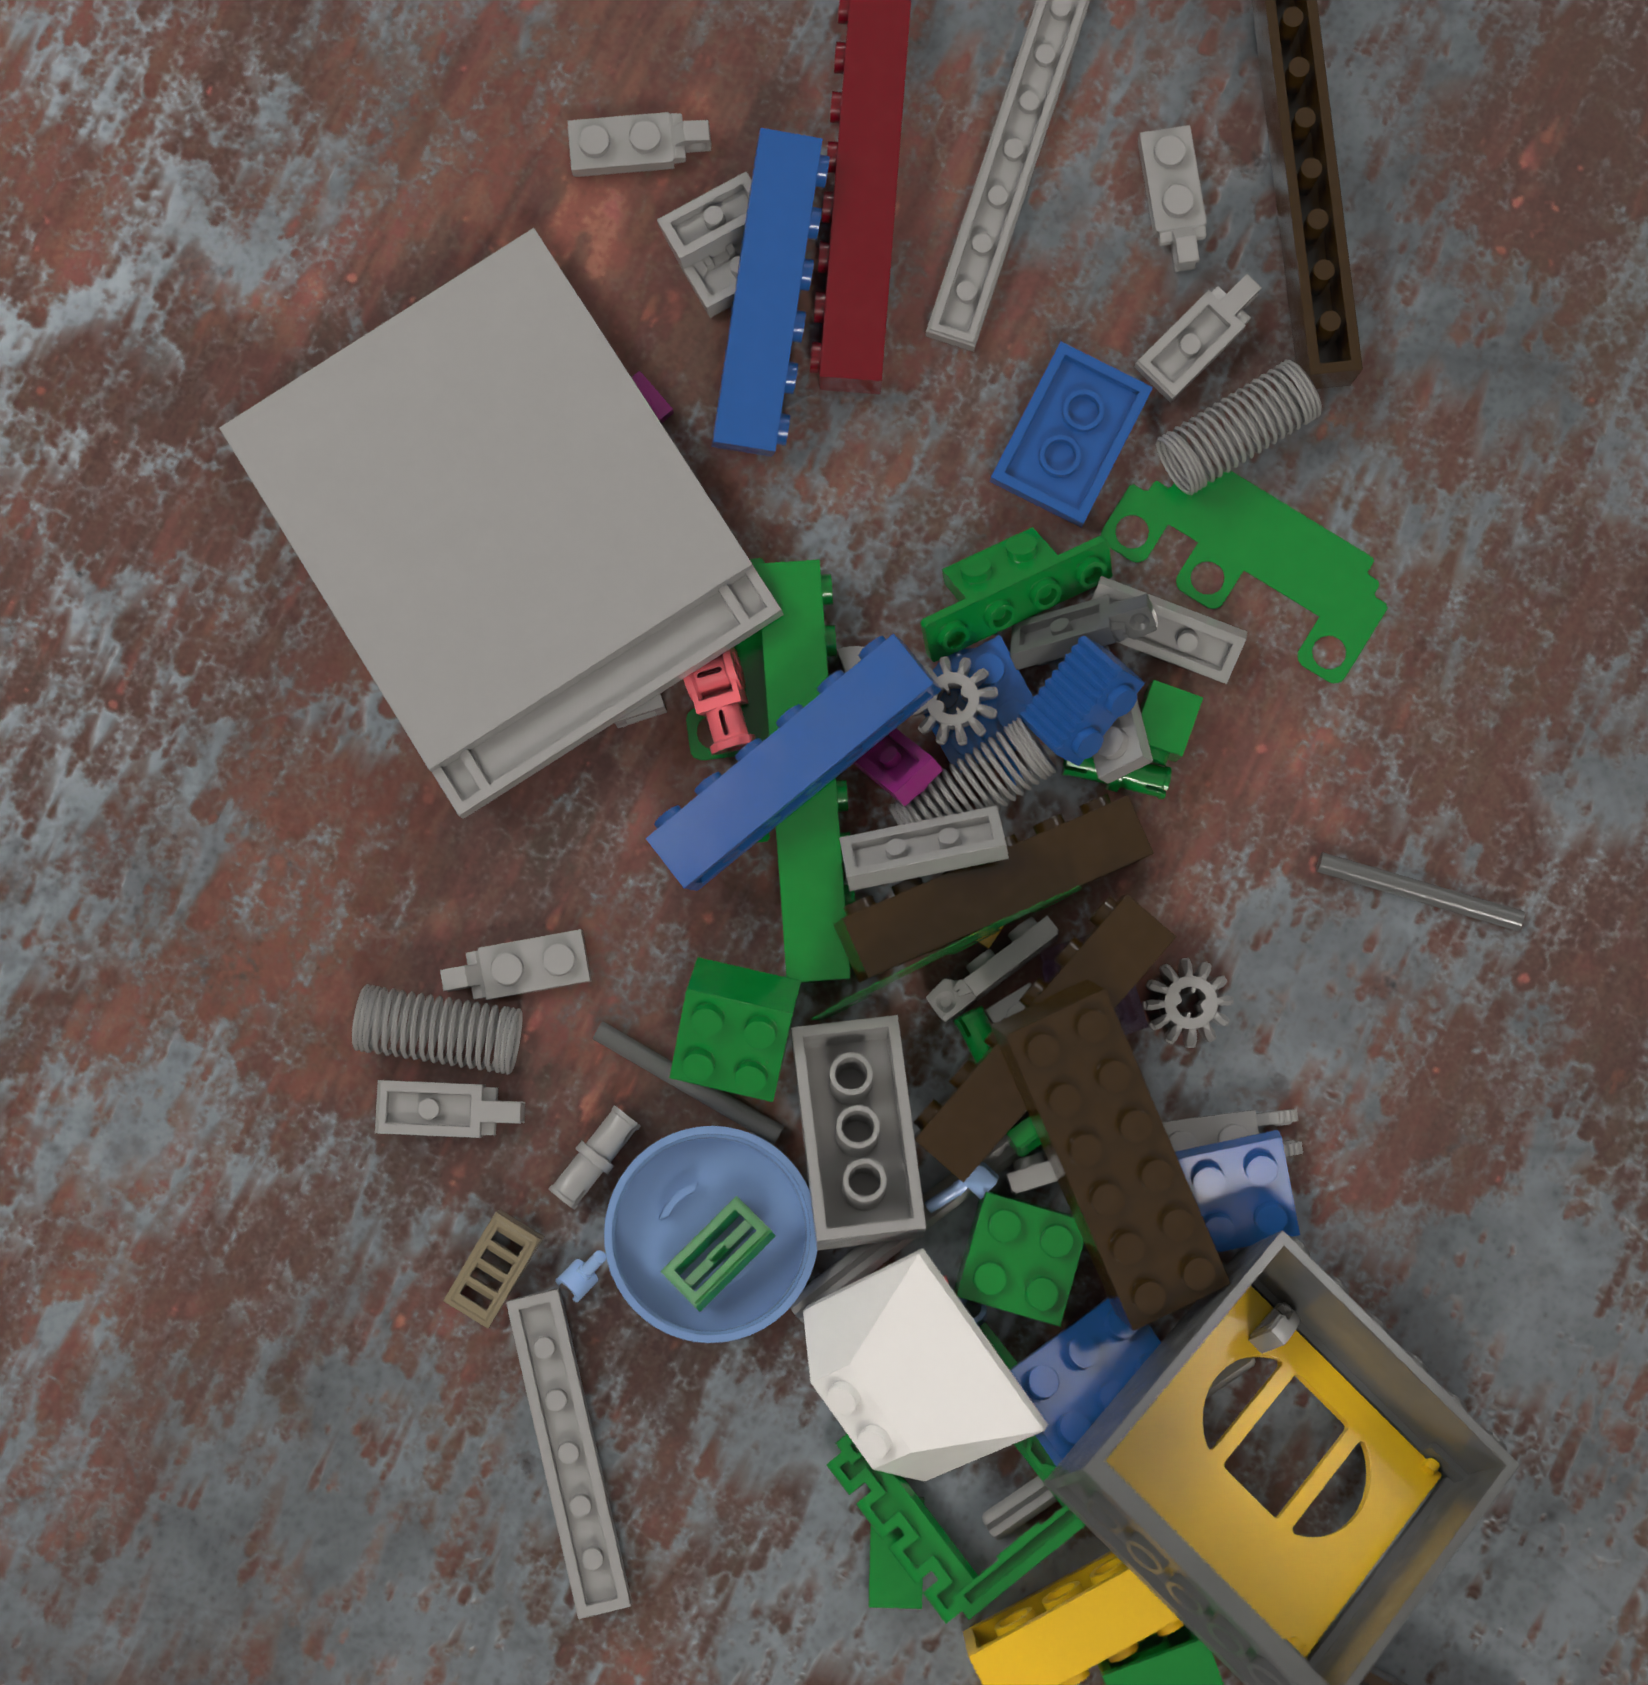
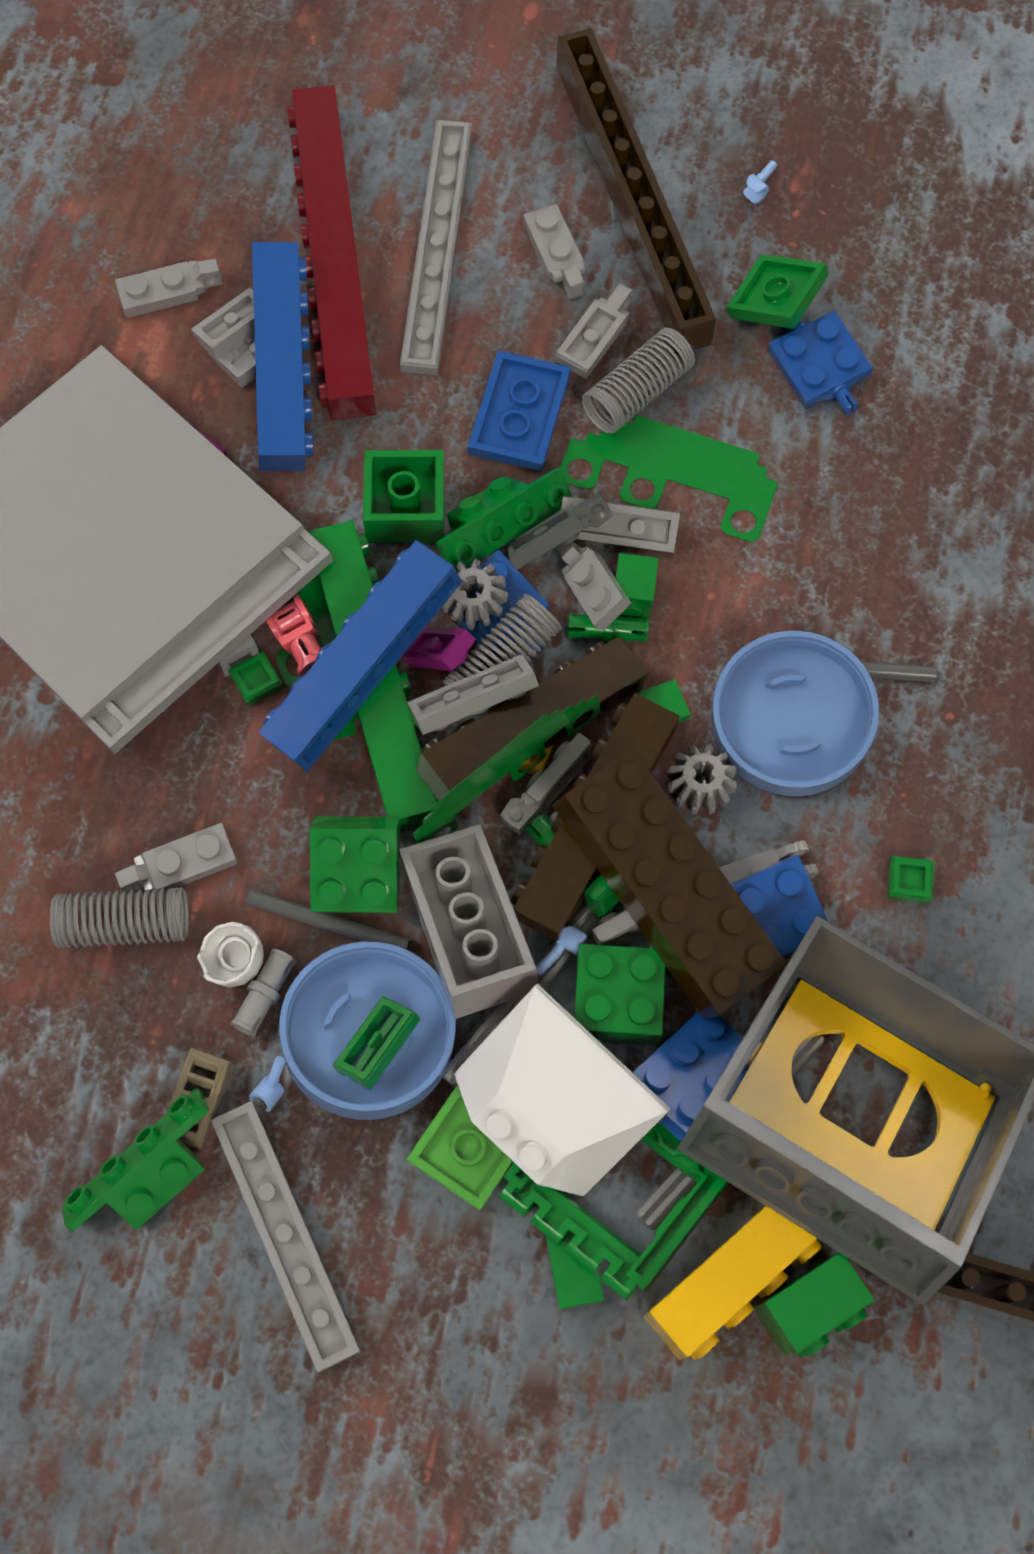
camera: 15 degrees left, 15 degrees down
light grey hinge [375,1080,526,1138] -> none
blue brick [1019,635,1145,766] -> none
light grey tile [1249,1302,1301,1354] -> none
none -> green bracket [62,1088,209,1232]
none -> white hair [197,922,264,988]
none -> green tile [228,651,283,707]
none -> green brick [363,450,445,543]
none -> bright green plate [406,1086,513,1212]
none -> green tile [638,679,691,723]
none -> medium blue piece [711,631,879,796]
none -> green plate [726,254,829,329]
none -> light blue hand [743,161,777,204]
none -> blue plate [768,310,873,415]
none -> green tile [887,856,934,904]

